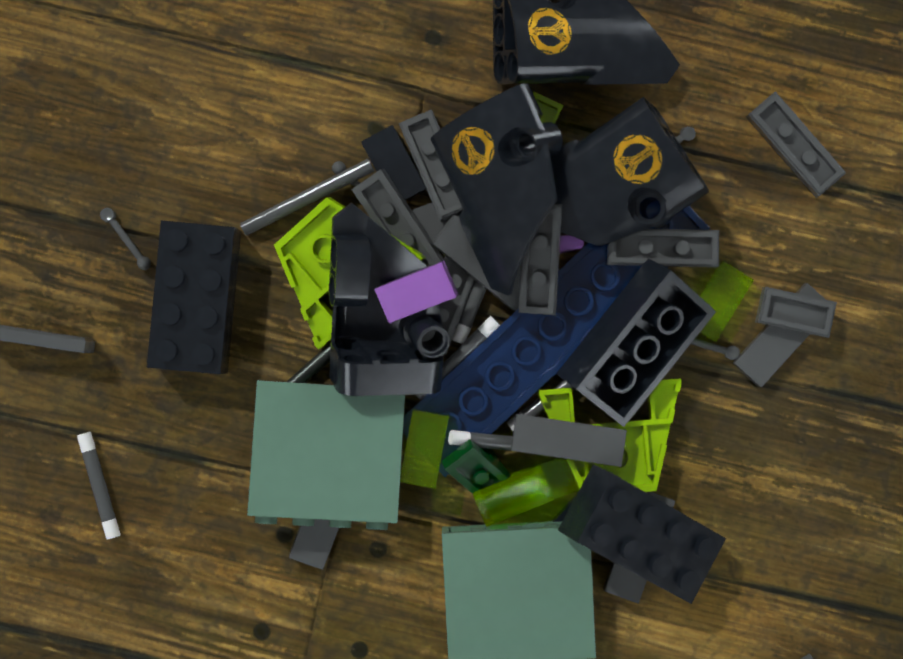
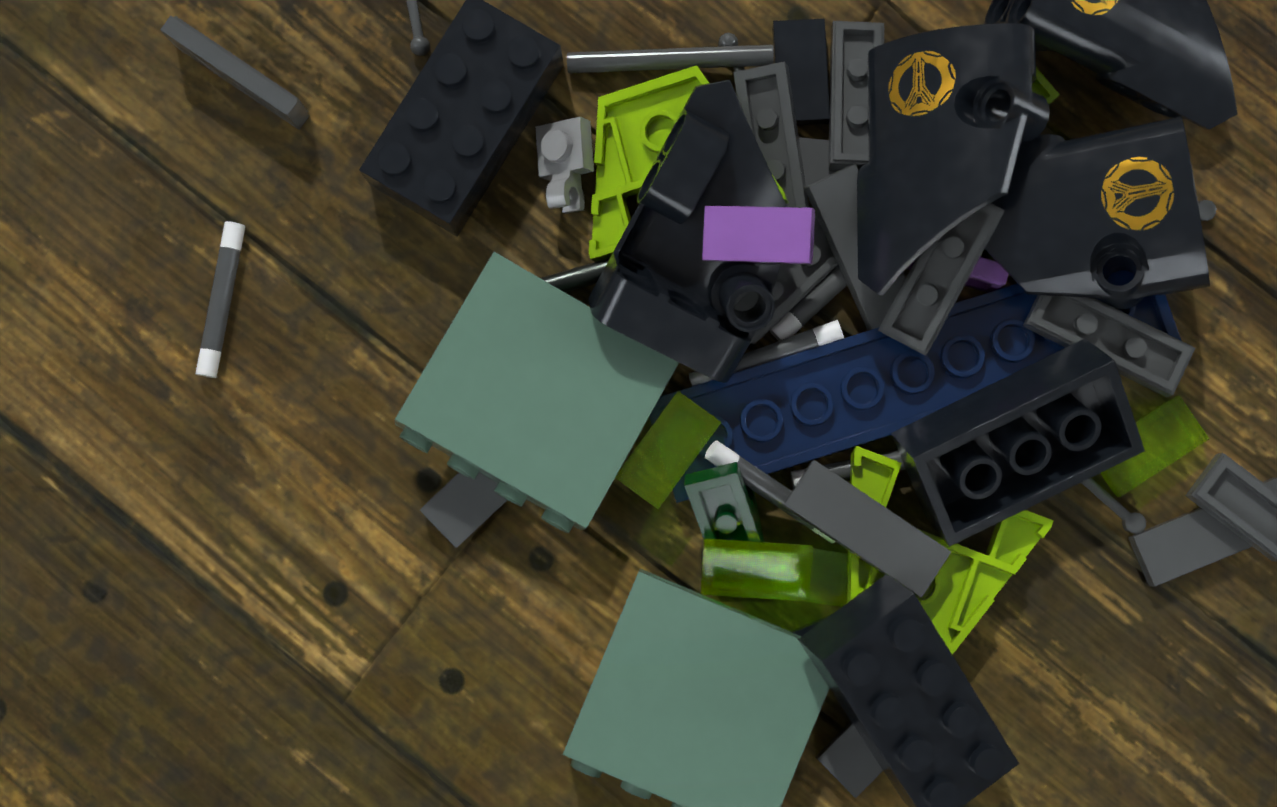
camera: 25 degrees right, 5 degrees down
none -> light grey plate [536,117,594,214]

